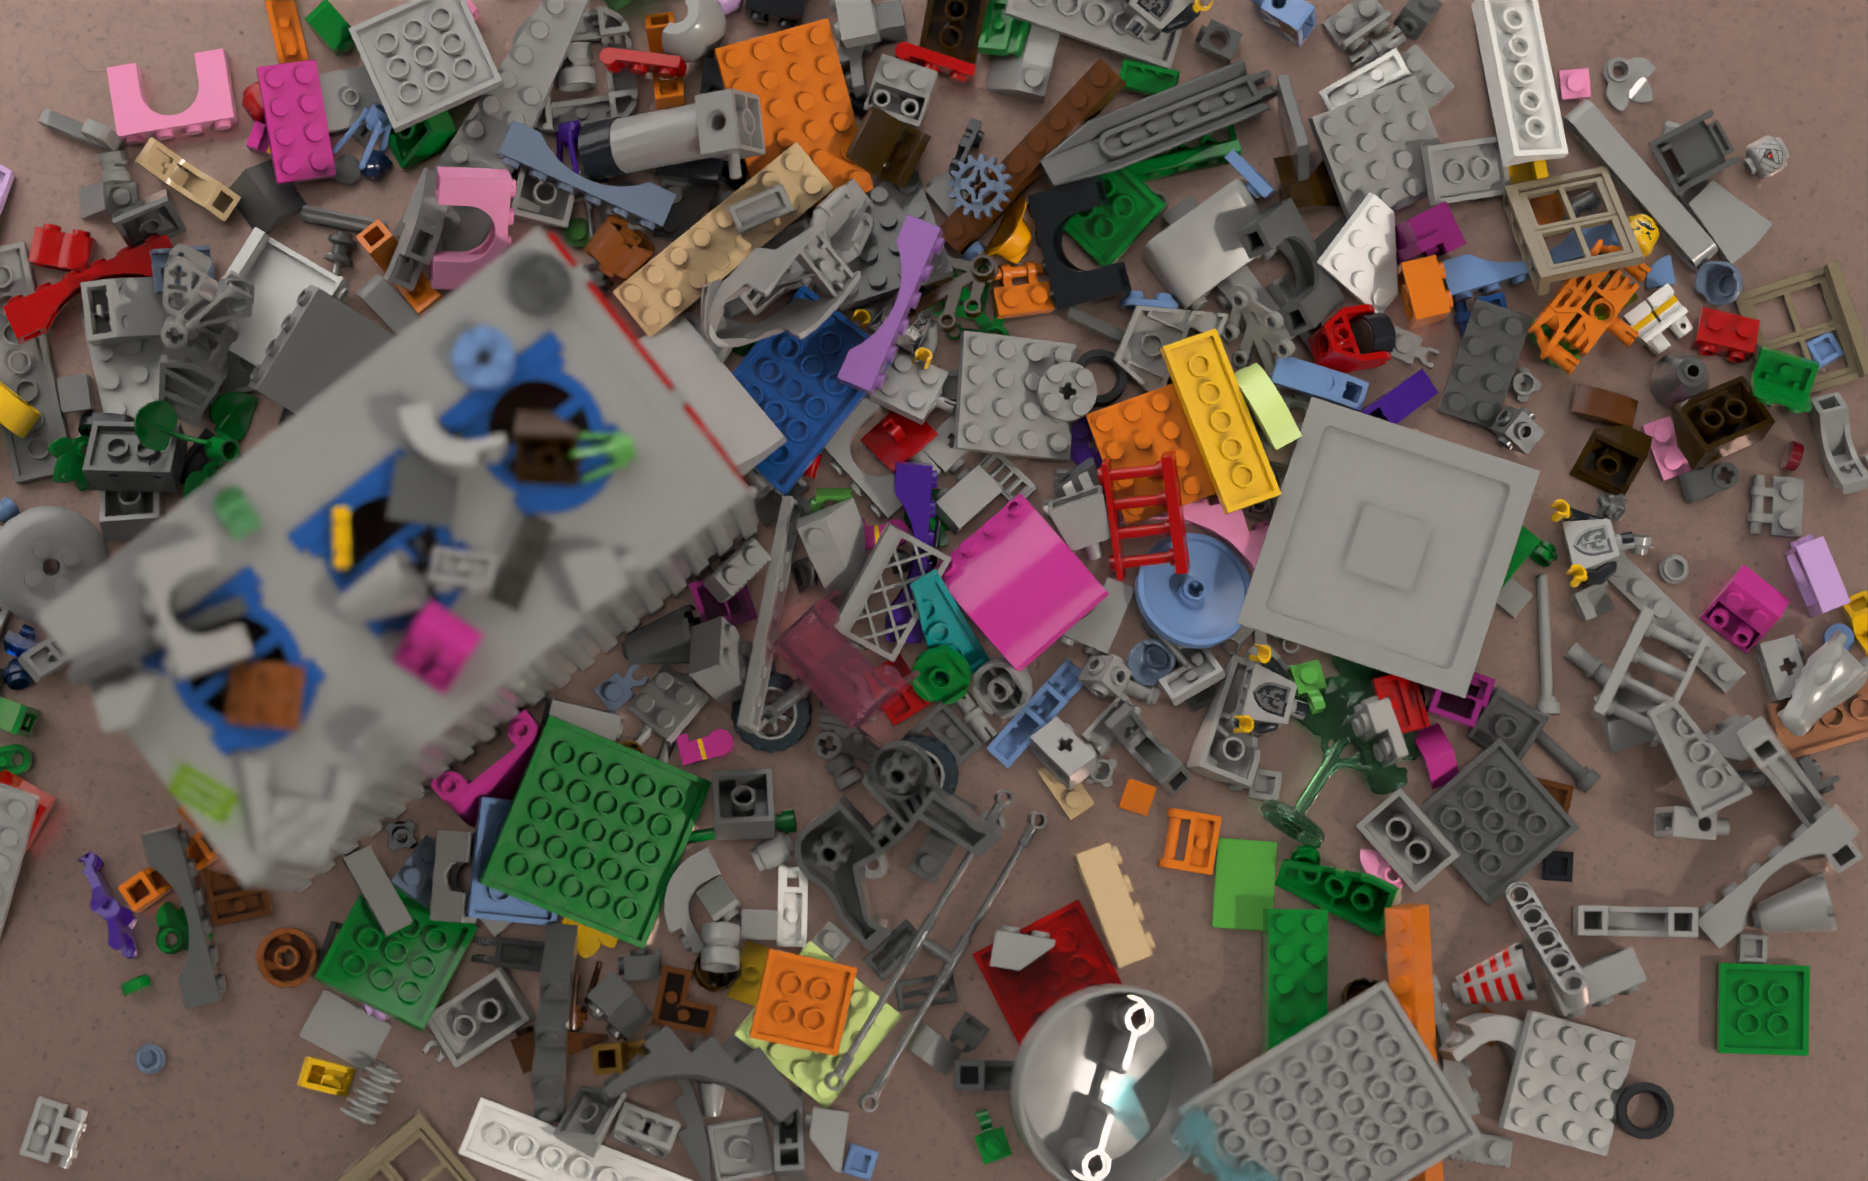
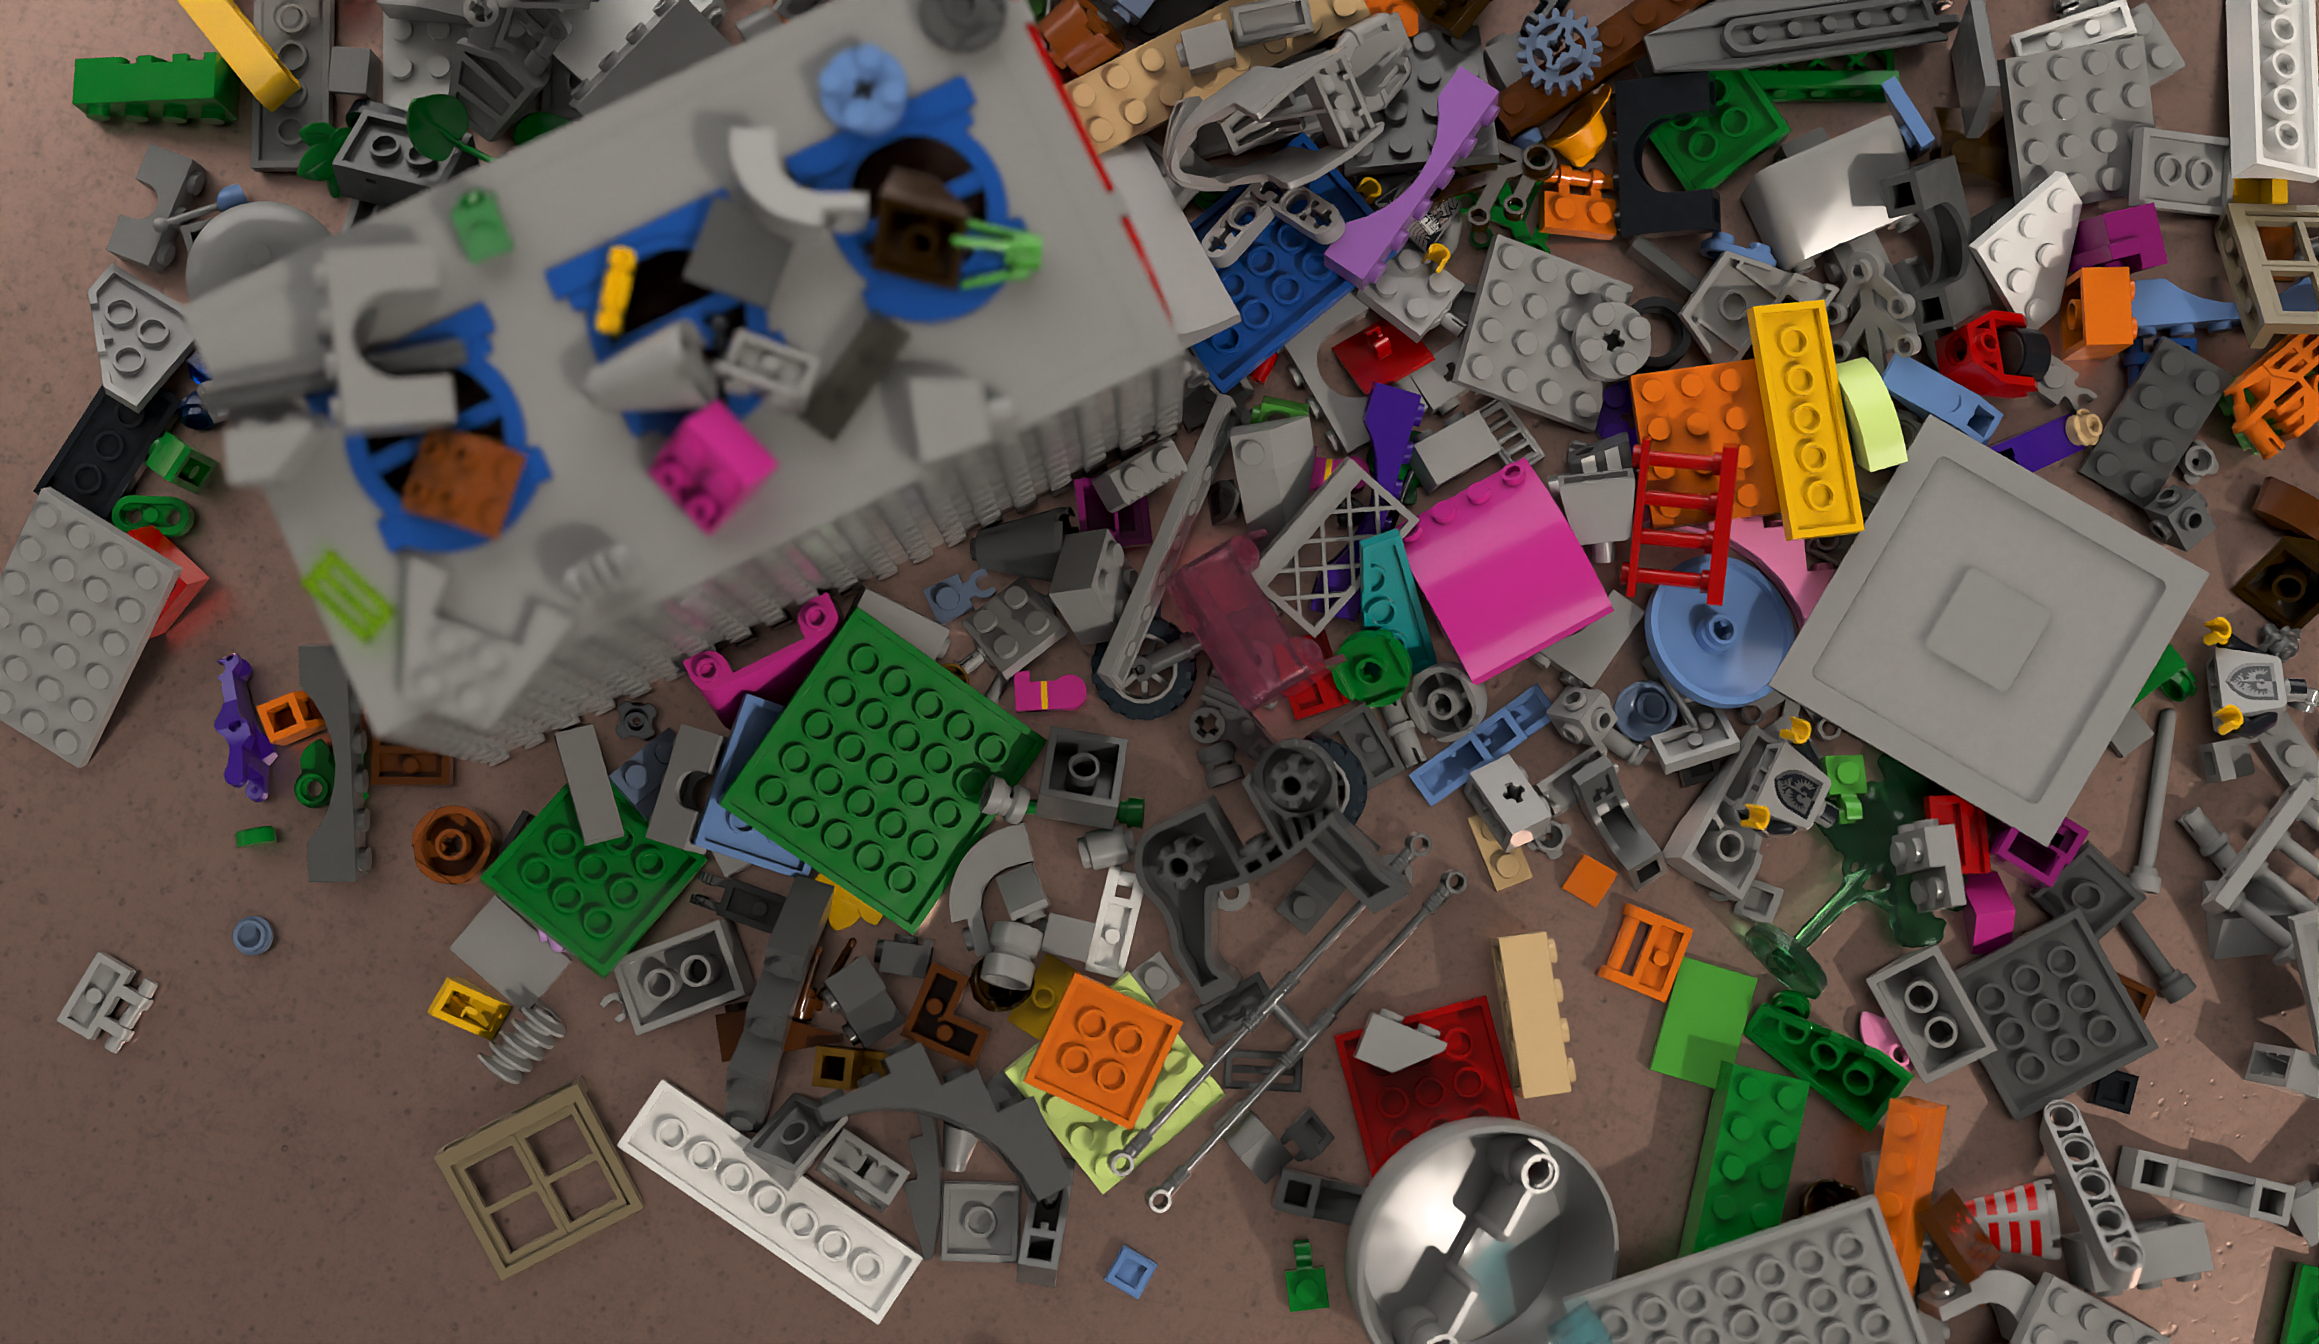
camera: 15 degrees right, 0 degrees up
light grey slope [804,1106,849,1172] -> none
none -> light grey wheel [978,775,1031,825]
none -> light grey brick [1175,19,1236,76]
none -> light grey beam [1201,181,1346,268]
none -> reddish brown tile [1917,1188,2001,1285]
none -> tan plate [2065,409,2102,446]

